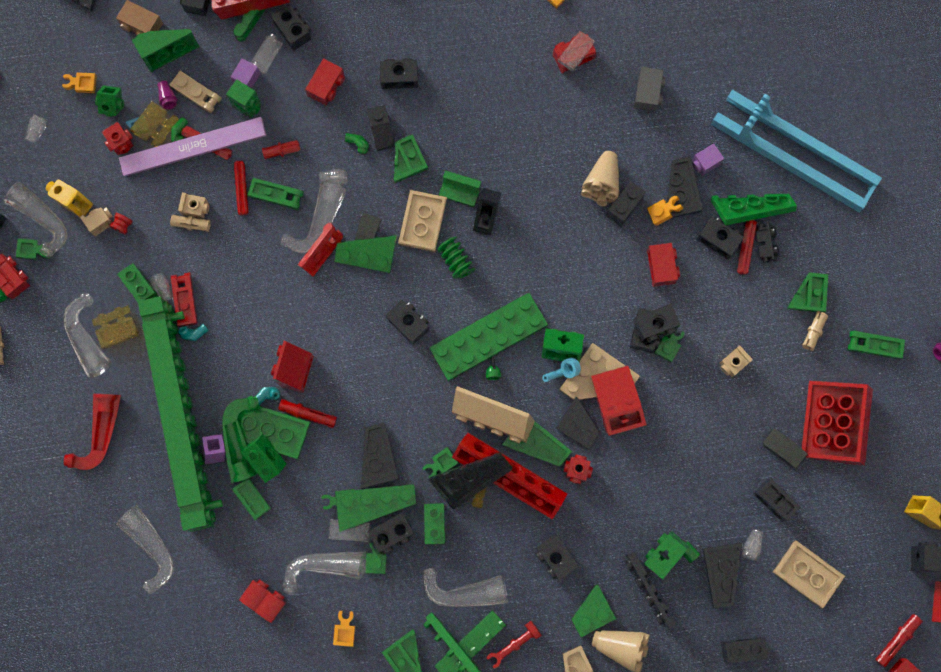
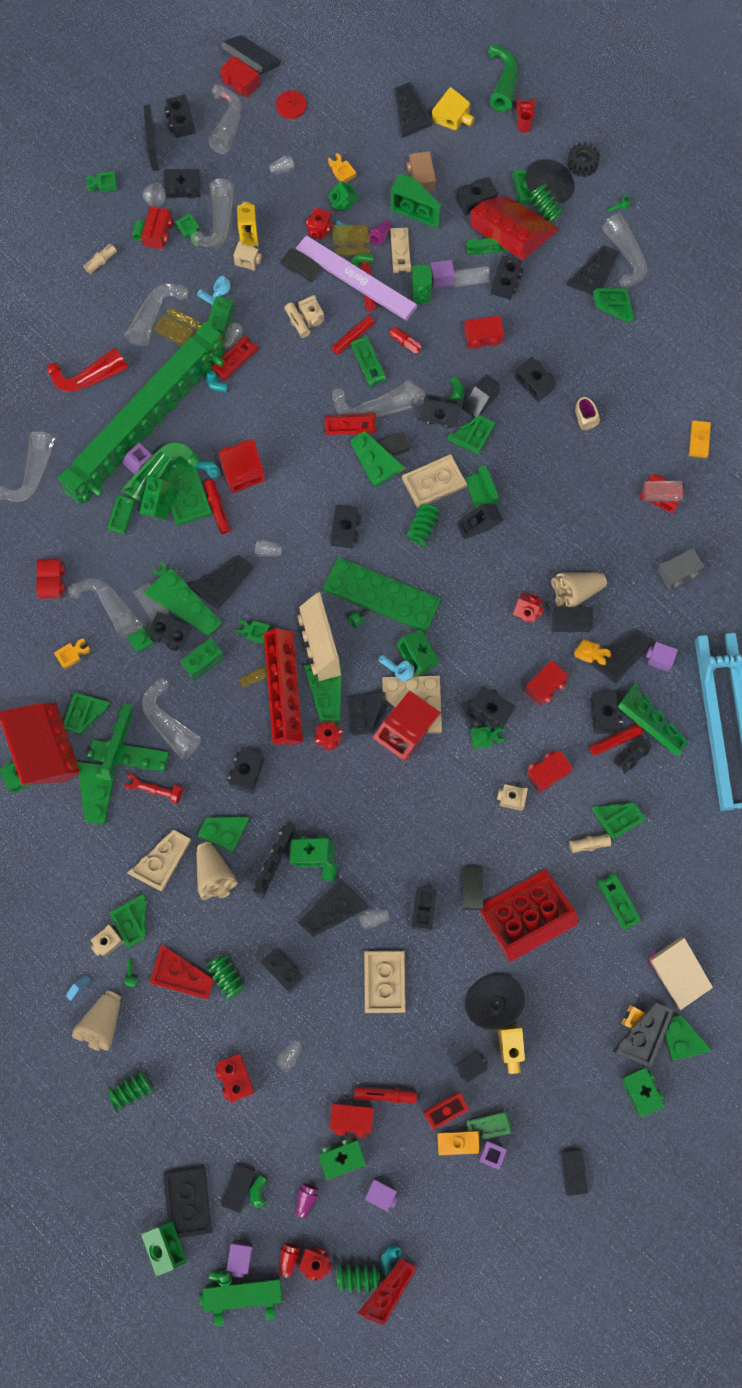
camera: 50 degrees right, 5 degrees down
red wheel [109,212,133,235] -> none
black wing [429,453,513,510] -> none
none -> medium azure plate [197,276,231,305]
none -> clear cone [254,538,282,557]
none -> pearl dark grey slope [281,249,322,282]
none -> black brick [420,394,462,428]
none -> black hat [465,974,525,1030]
none -> red brick [513,591,544,623]
none -> red brick [526,750,573,794]
none -> rock [575,397,600,430]

